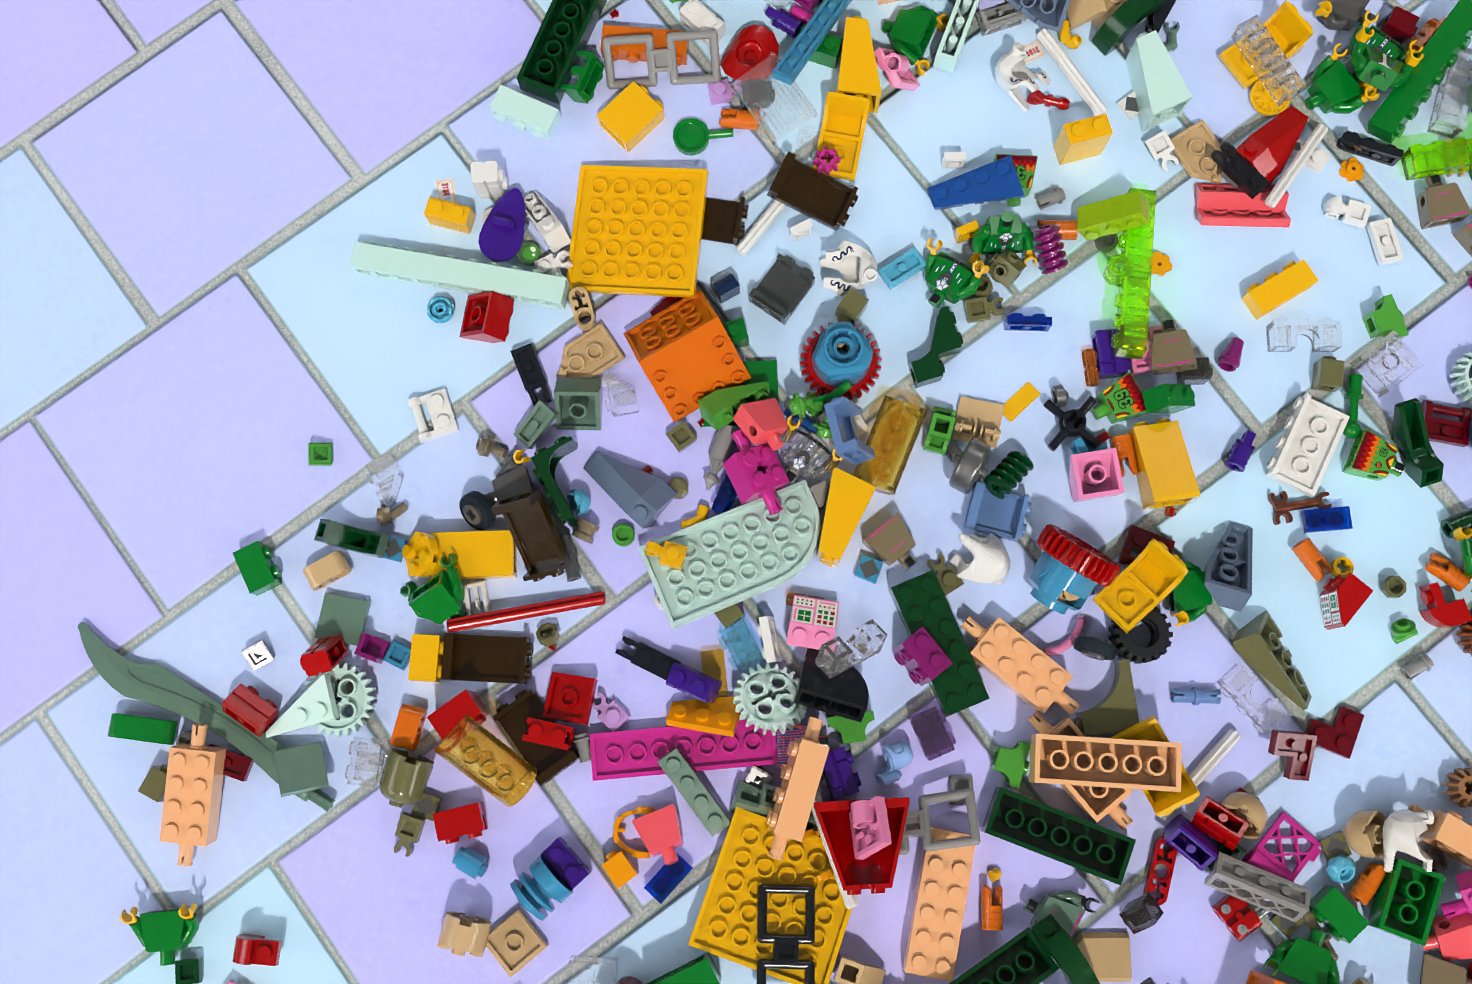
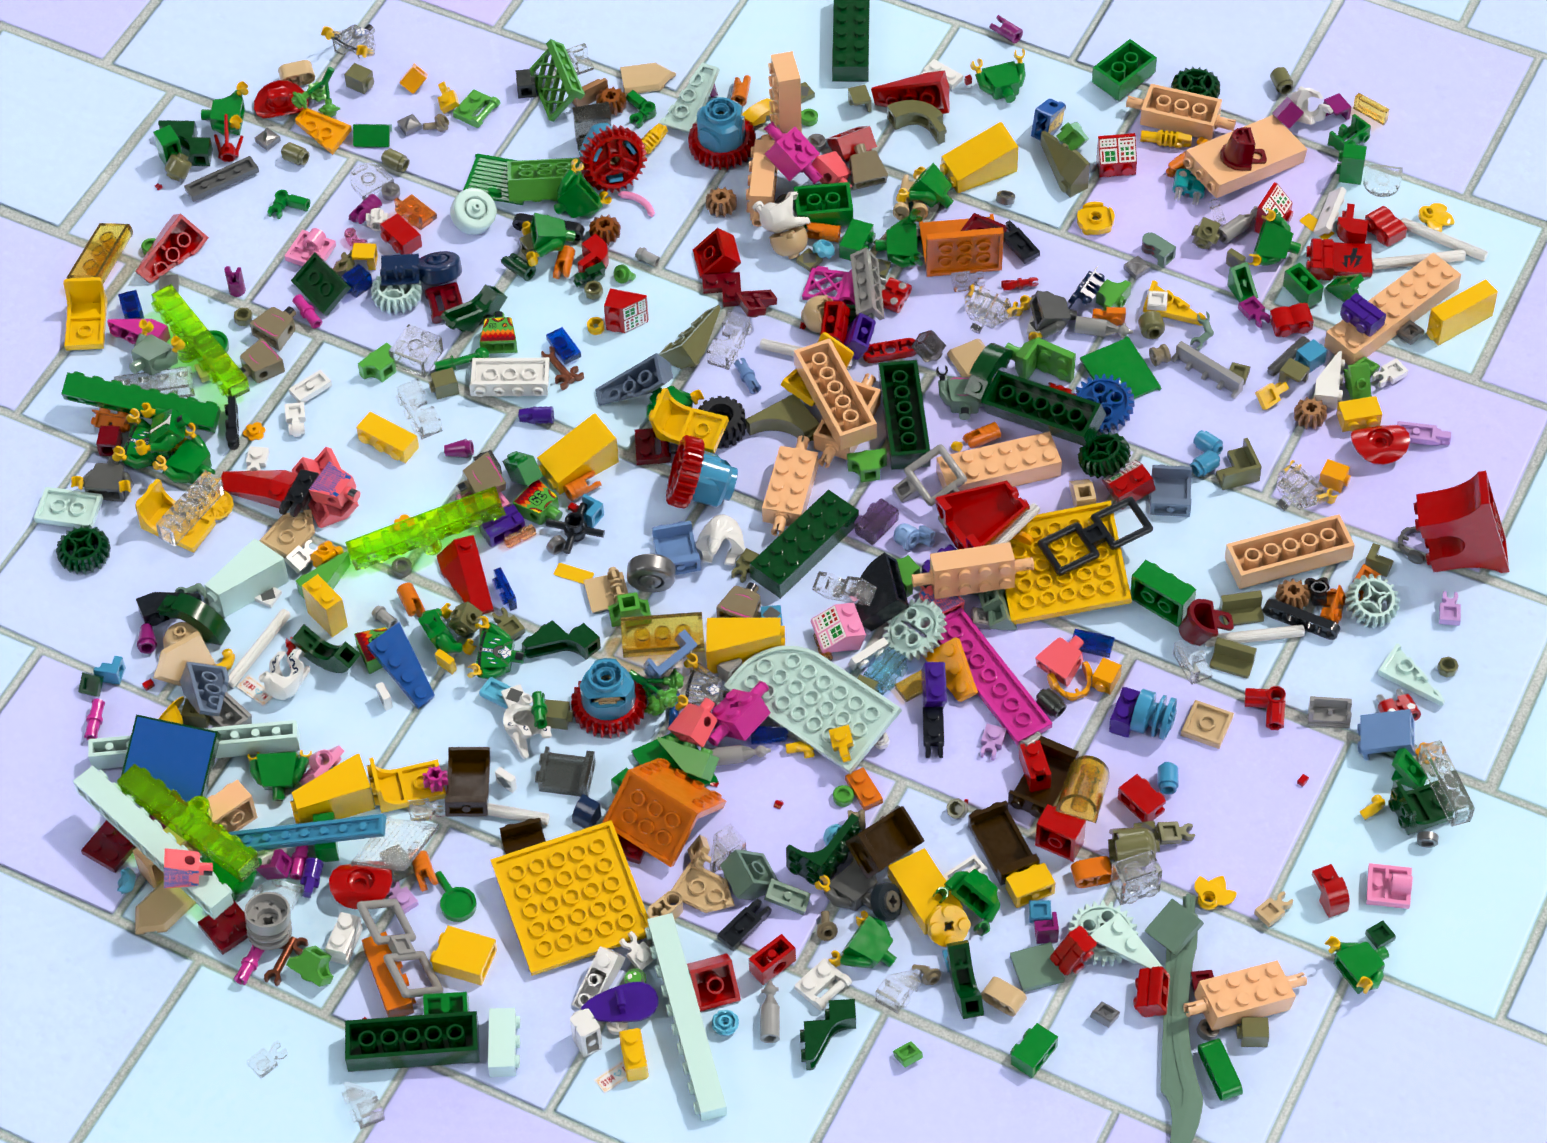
camera: 120 degrees left, 25 degrees down
tan brick [437,911,491,957] -> none
red axle [446,591,605,632] -> none
red plate [542,672,598,725] -> none
sand blue wedge [583,451,678,529] -> none
sand green plate [657,746,731,837] -> none
olive plate [666,421,697,453] -> none
olive tile [668,477,689,499] -> none
bright pink plate [849,796,892,860] -> none
magenta bracket [893,627,953,686] -> none
dark green piece [984,451,1034,499] -> none
magenta piece [1031,225,1068,274] -> none
bright pink piece [1041,616,1086,656] -> none
bright pink slope [1069,448,1125,503] -> none
black wheel [1073,636,1117,661] -> none
lime brick [1077,190,1150,240] -> none
white axle [1265,124,1328,208] -> none
orange hinge [1291,537,1332,582] -> none
none -> dark green arch [290,624,361,673]
none -> bright green slope [295,551,351,600]
none -> coral torso [309,461,361,508]
none -> light orange plate [310,540,344,568]
none -> red wedge [437,535,494,614]
none -> tile [501,684,524,707]
none -> green pin [531,691,548,729]
none -> dark green plate [573,262,606,287]
none -> tan plate [687,835,711,871]
none -> red slope [692,227,741,278]
none -> red brick [748,934,796,985]
none -> light grey wheel [760,980,780,1043]
none -> dark green arch [800,999,856,1071]
none -> green torso [828,910,897,968]
none -> orange plate [845,767,883,811]
none -> pearl dark grey brick [1036,688,1067,718]
none -> yellow plate [1194,876,1237,910]
none -> tan plate [1254,891,1294,927]

